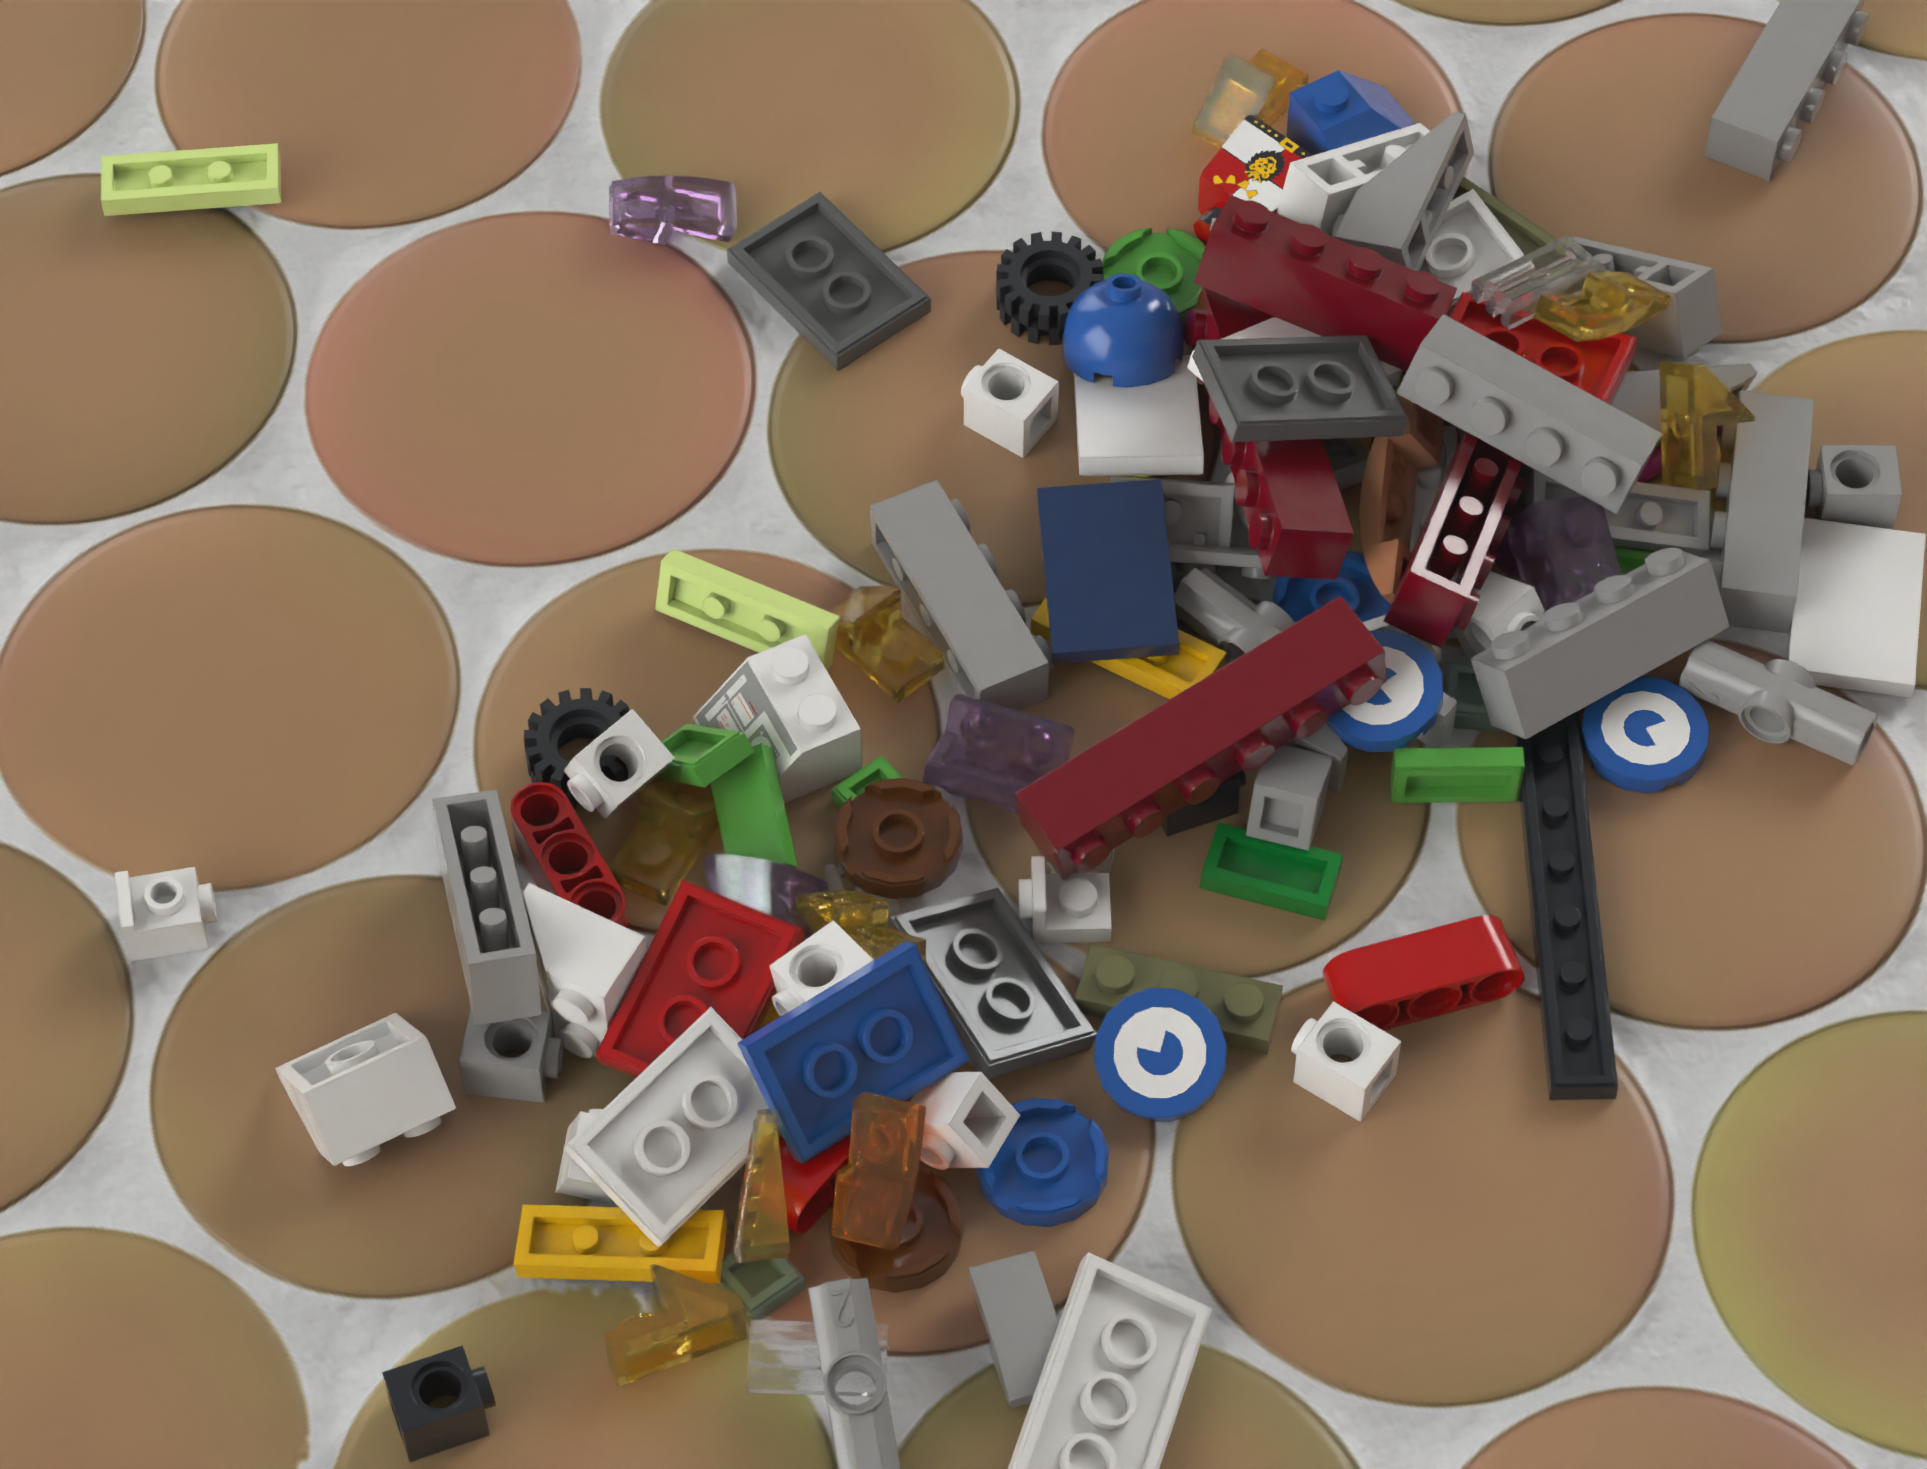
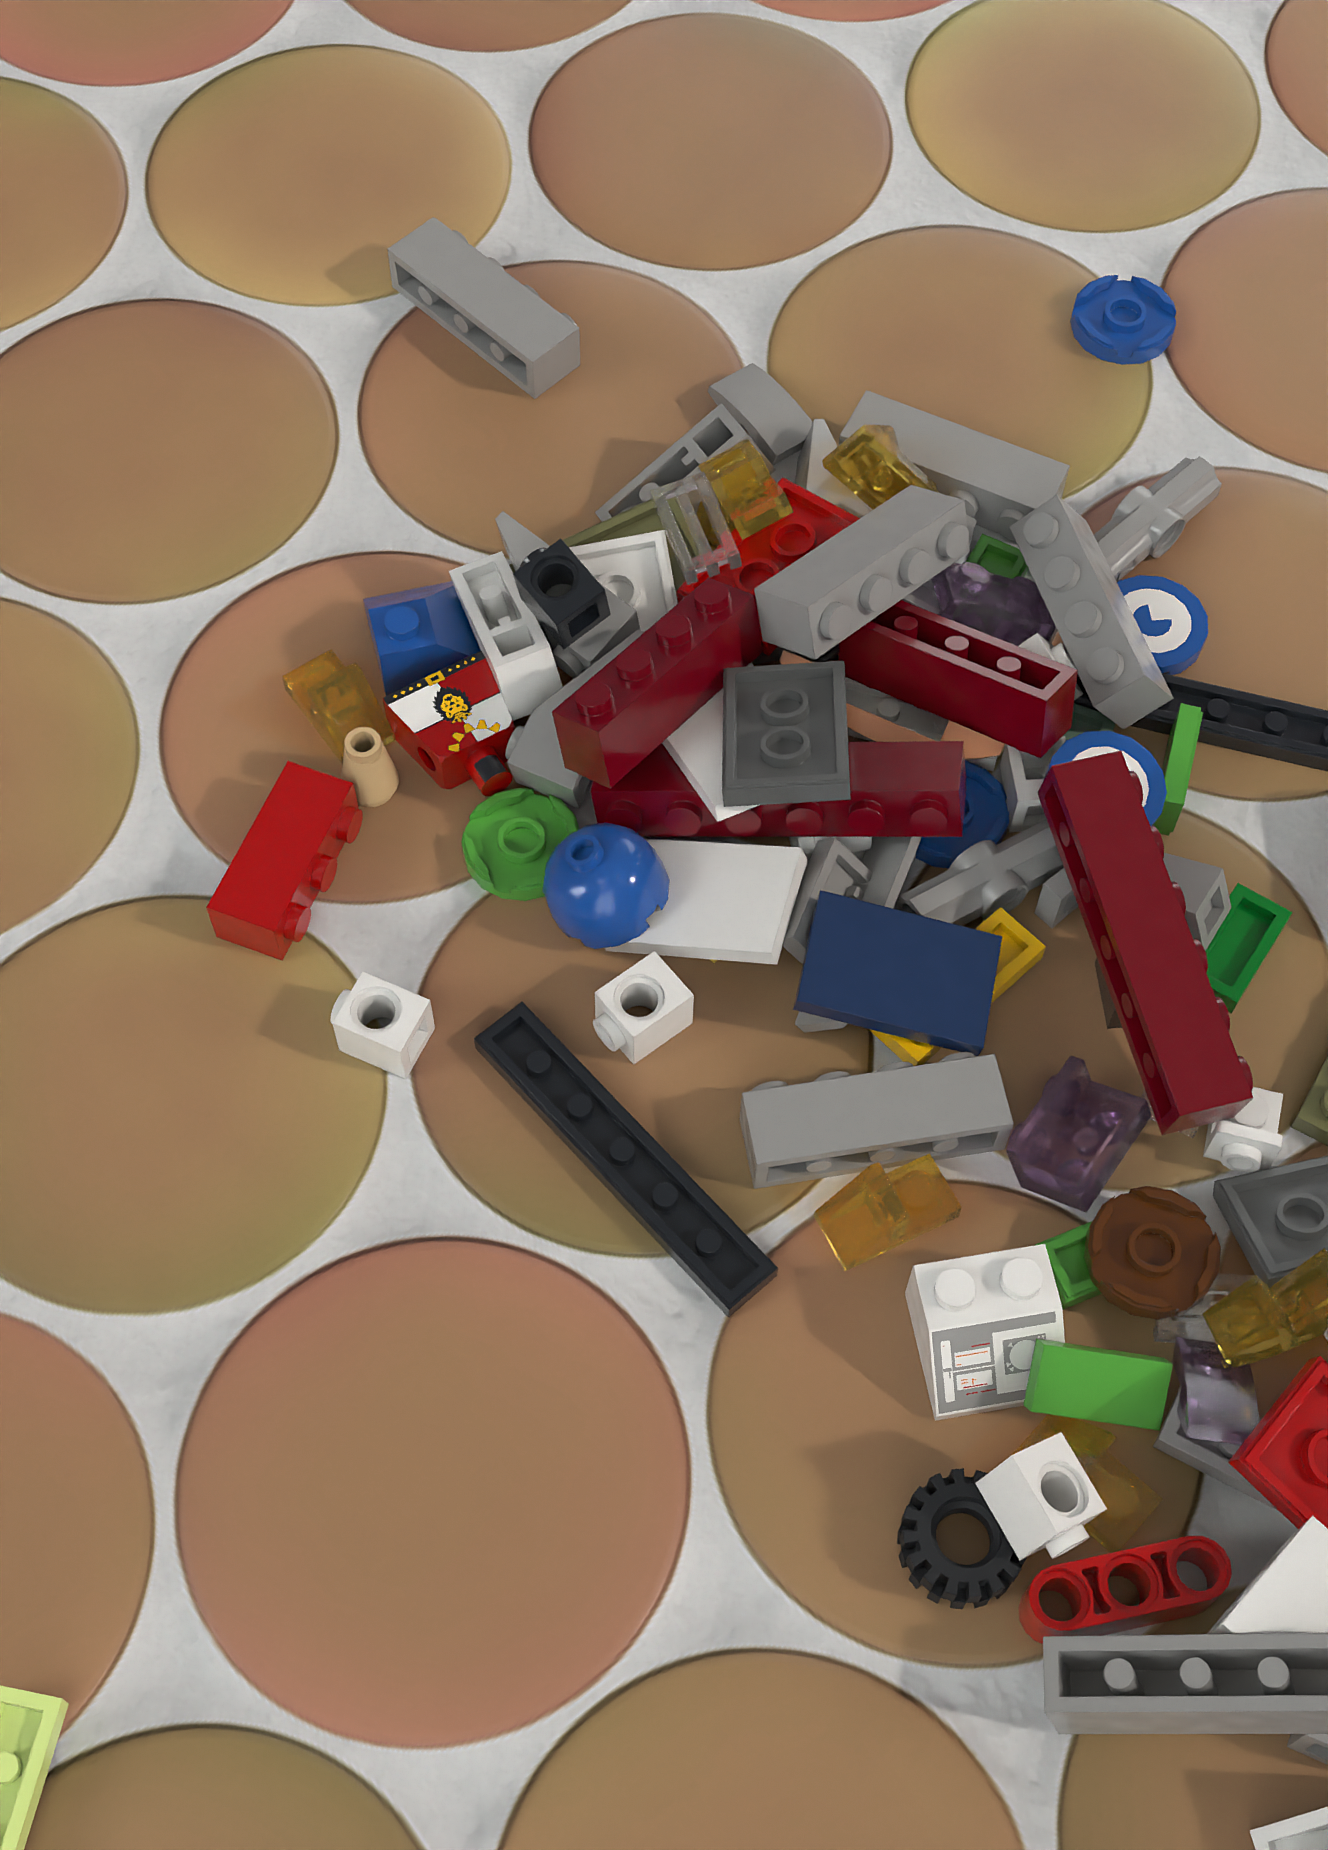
camera: 75 degrees left, 5 degrees up
clear purple slope [609,176,737,245] -> none
yellowish green plate [655,549,840,671] -> none
bright green tile [656,723,755,788] -> none
dark grey tile [727,192,931,371] -> none
black tyre [996,231,1104,345] -> none
white tile [1787,518,1926,698] -> none
light grey brick [1805,445,1902,529] -> none
none -> red brick [206,761,363,961]
none -> white brick [330,971,435,1079]
none -> tan cone [340,727,399,807]
none -> black tile [474,1002,778,1318]
none -> black brick [513,538,611,650]
none -> light grey slope [707,363,813,465]

